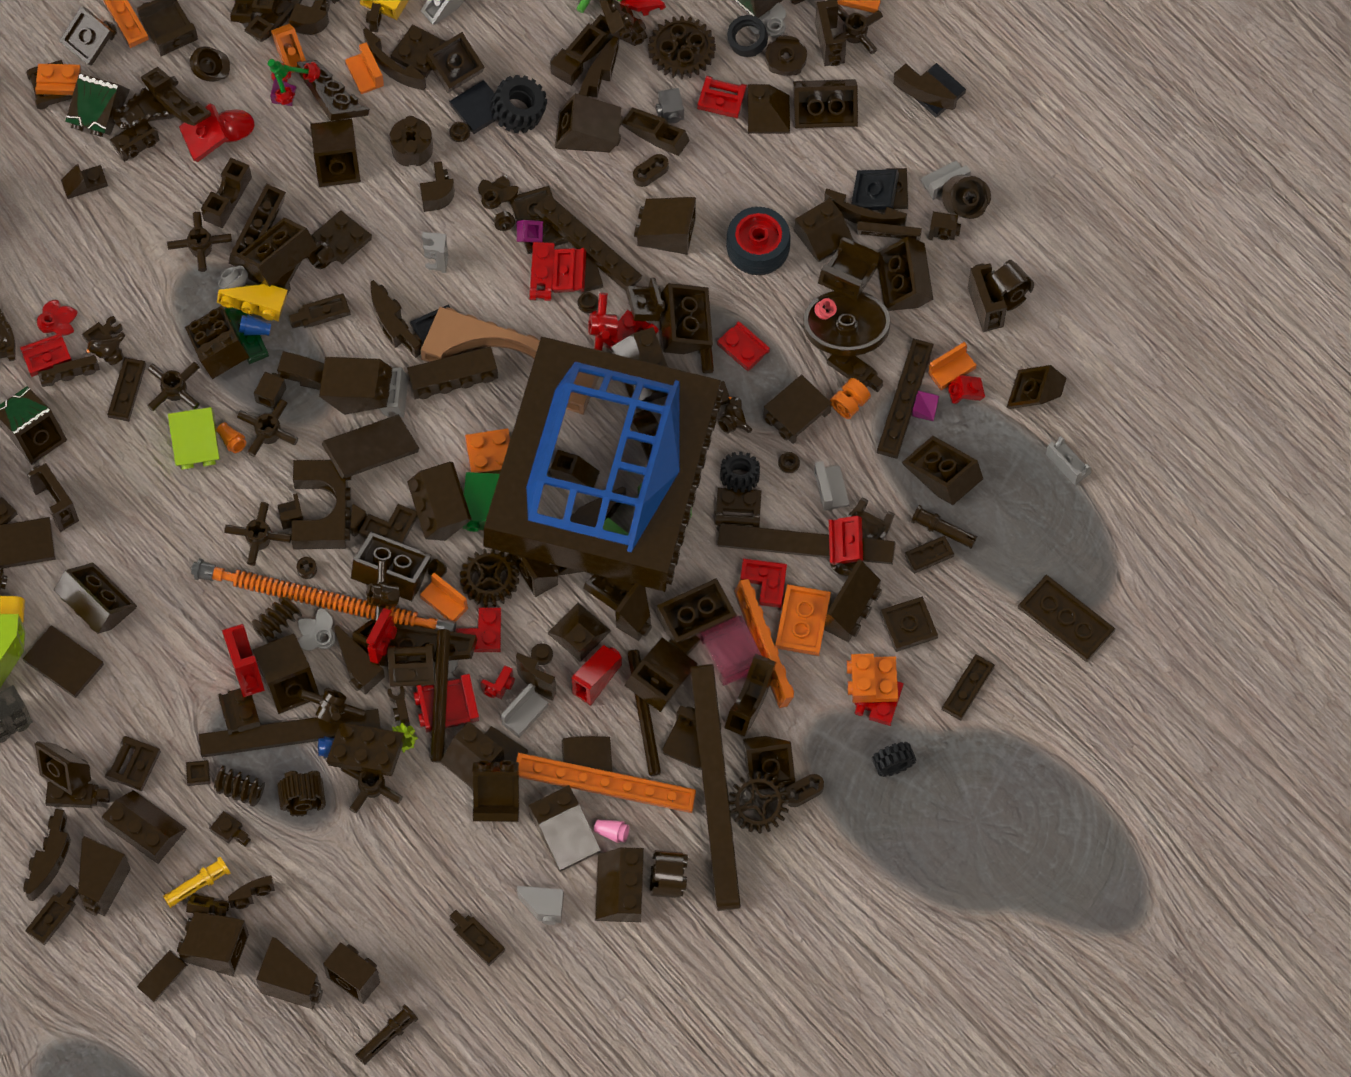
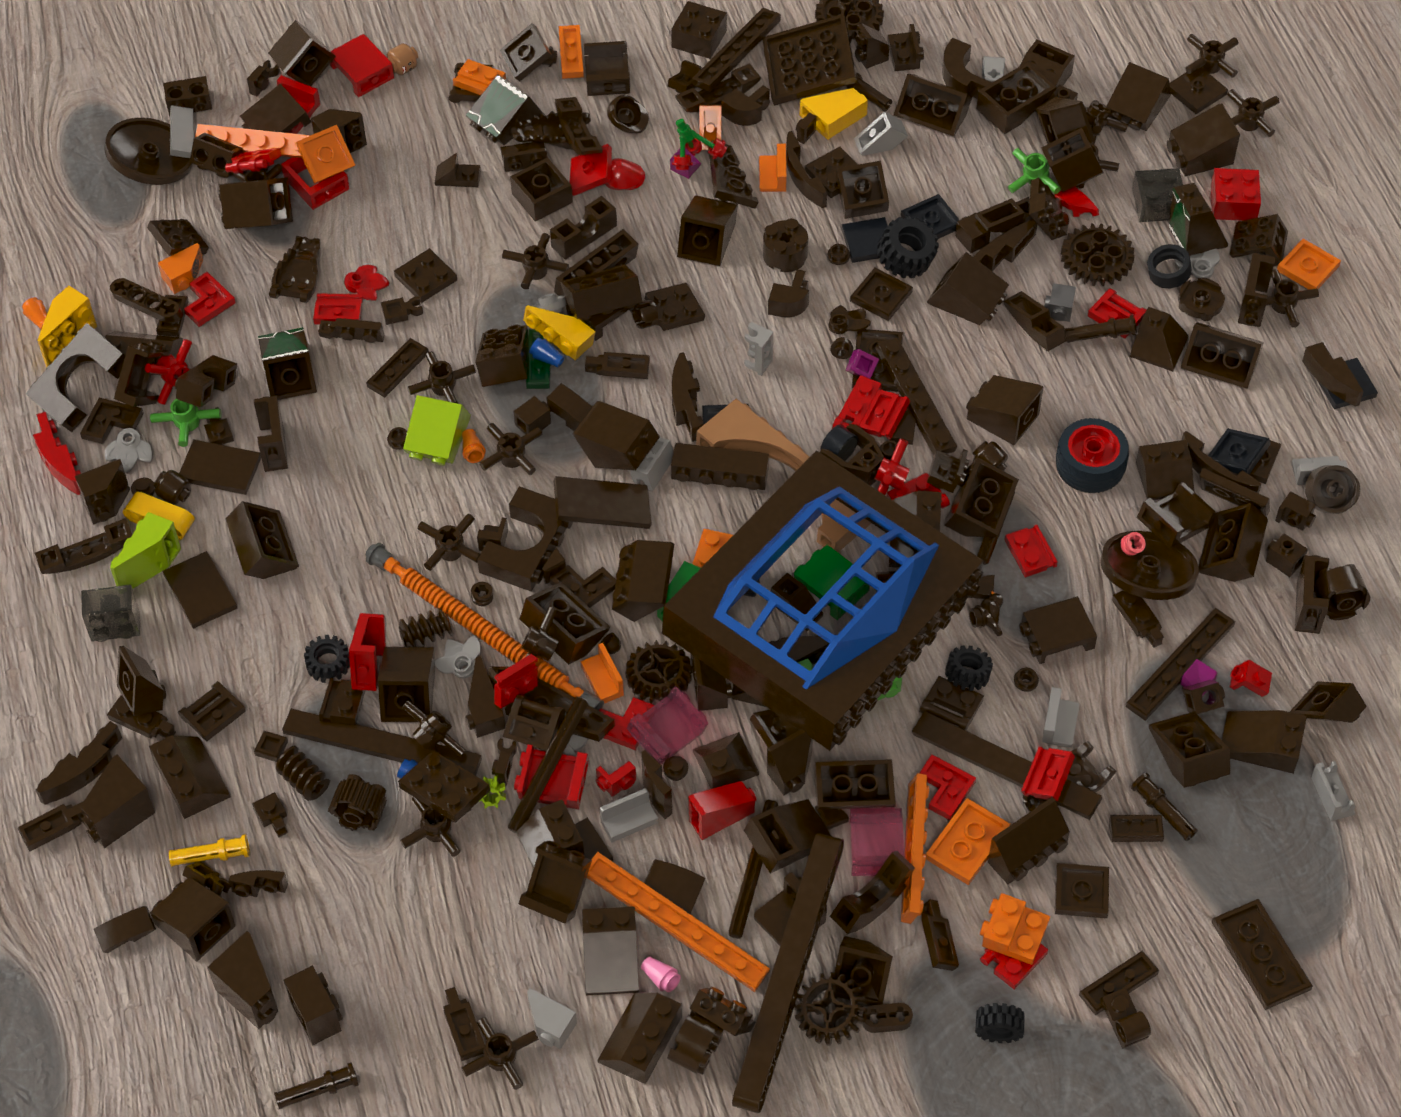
camera: 25 degrees right, 10 degrees down
dark brown animal [86,332,125,365] -> none
dark brown beam [633,154,669,187] -> none
orange wheel [830,378,871,419] -> none
orange panel [928,342,977,390] -> none
none -> black tyre [304,635,350,683]
none -> dark brown plate [387,427,407,450]
none -> dark brown plate [394,248,457,303]
none -> dark brown bar [461,1017,539,1090]
none -> dark brown brick [510,157,573,222]
none -> clear pink panel [627,687,708,765]
none -> dark brown plate [690,986,756,1036]
none -> green panel [794,544,870,620]
none -> dark brown piece [820,424,884,486]
none -> dark brown plate [850,267,913,321]
none -> black tile [901,194,960,239]
none -> dark brown hinge [921,899,959,971]
none -> dark brown head [973,441,1008,471]
none -> dark brown pin [1065,315,1137,343]
none -> dark brown plate [1100,988,1151,1049]
none -> dark brown brick [1182,680,1225,714]
none -> dark brown slope [1222,710,1307,774]
none -> dark brown brick [1266,533,1308,577]

